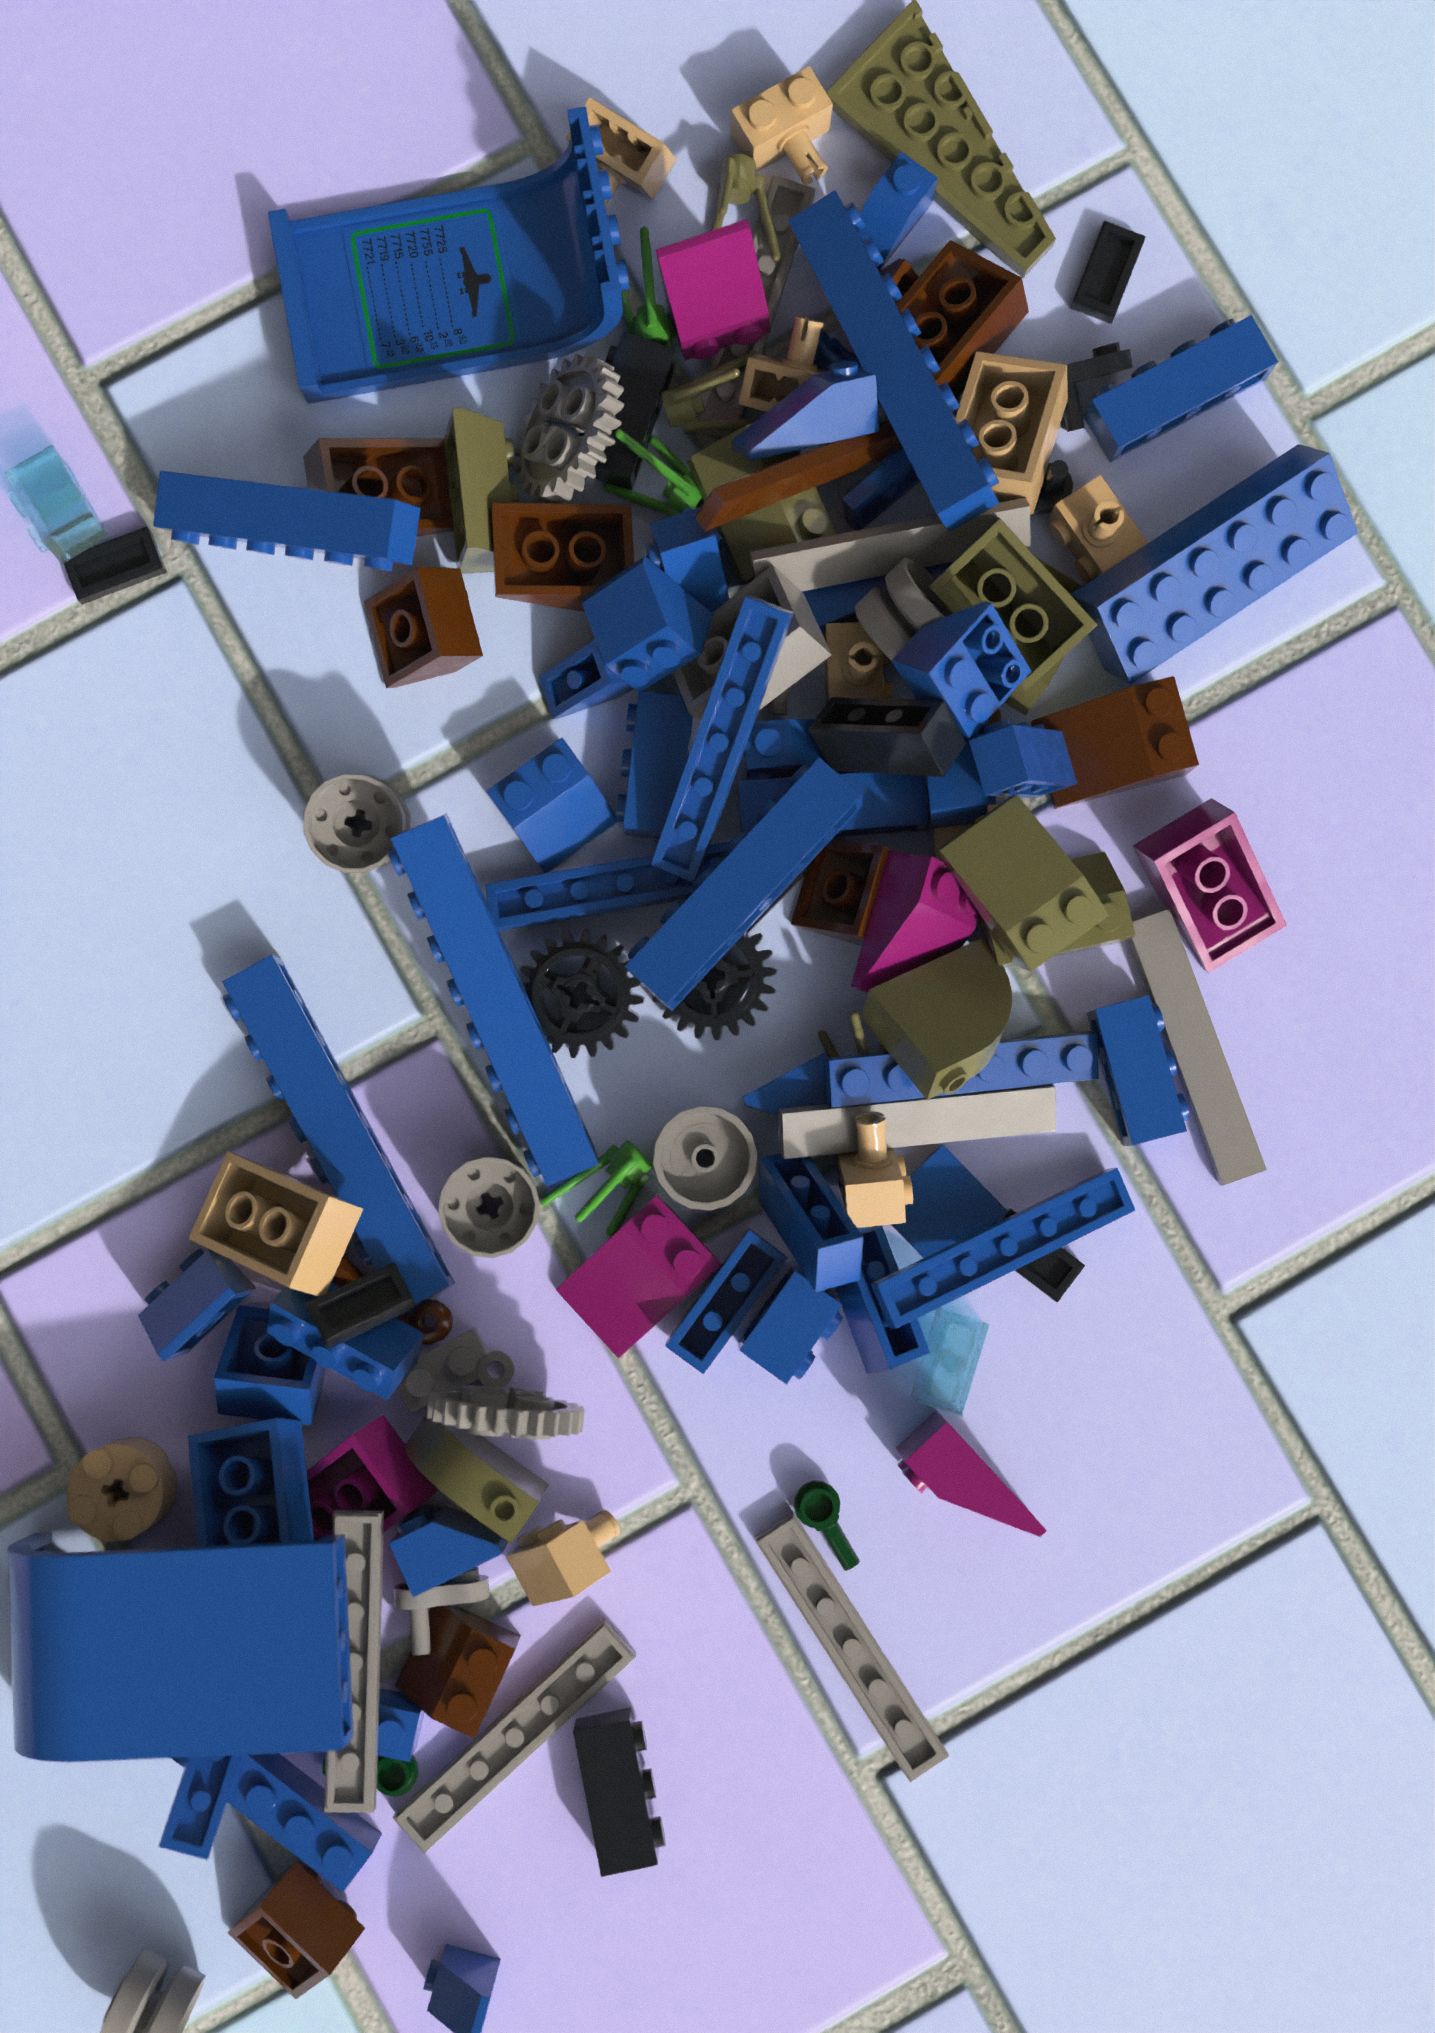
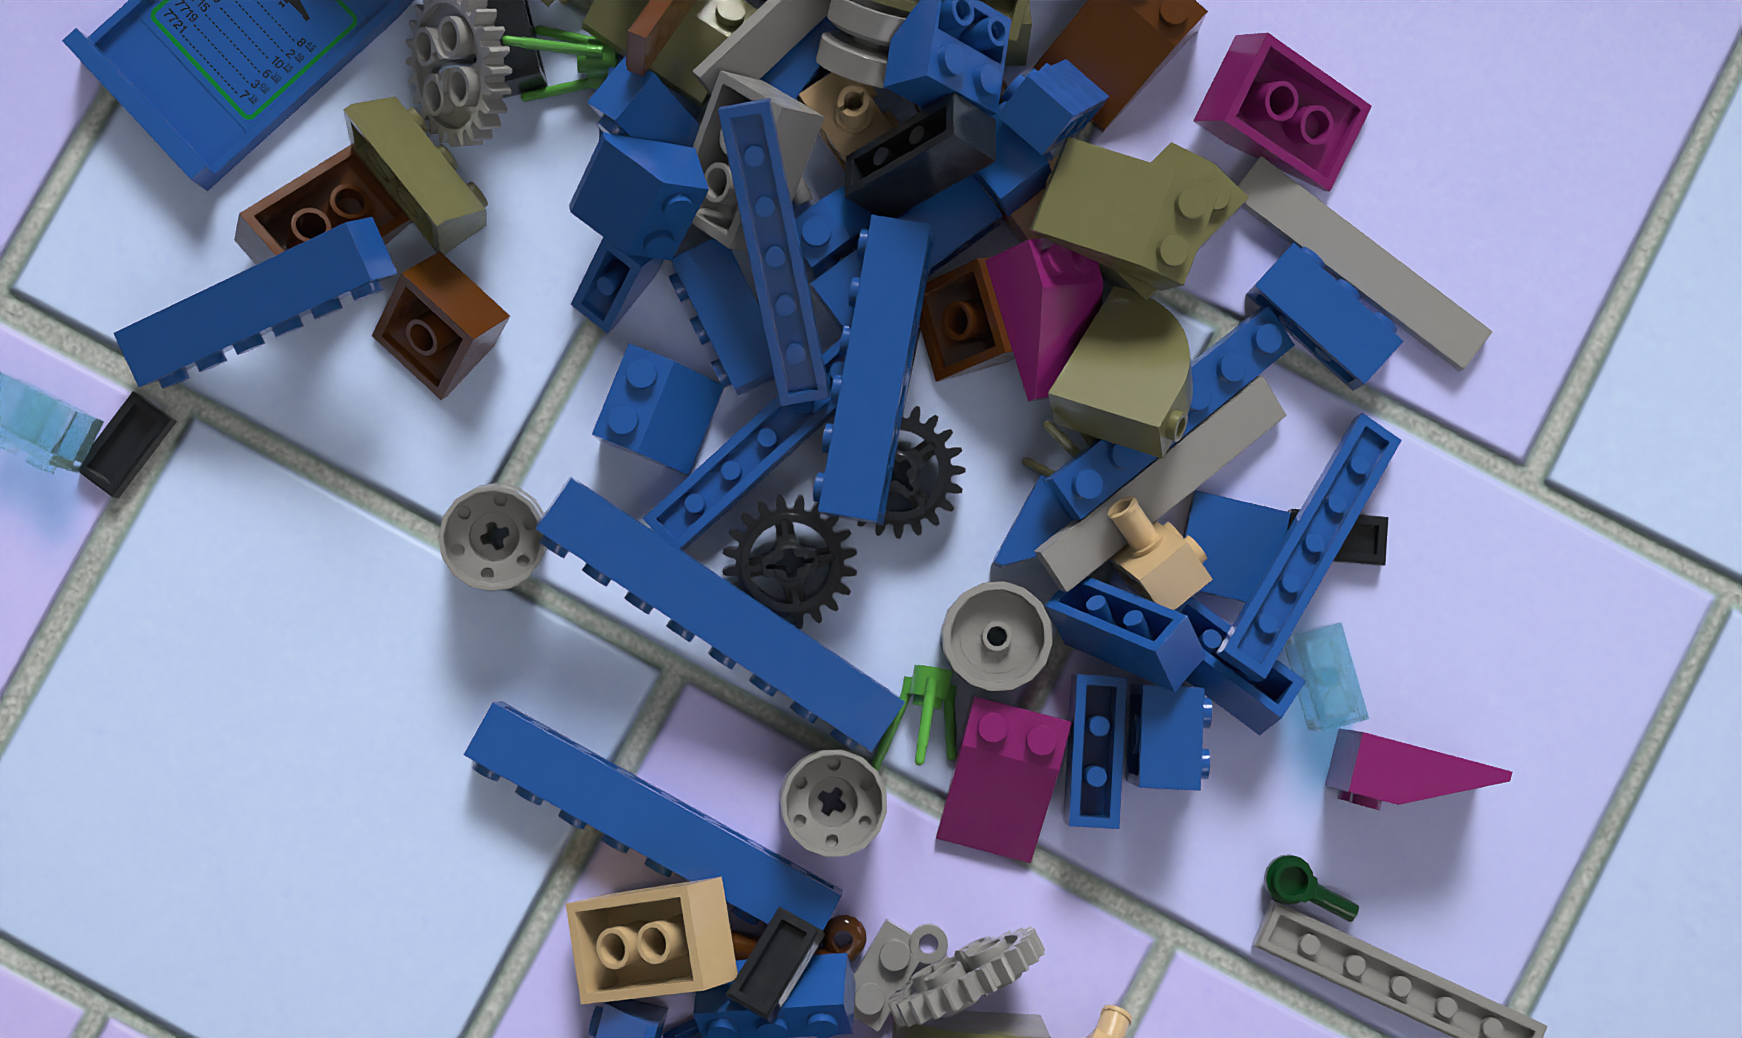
camera: 25 degrees left, 0 degrees up
reddish brown slope [491,503,634,612] -> none

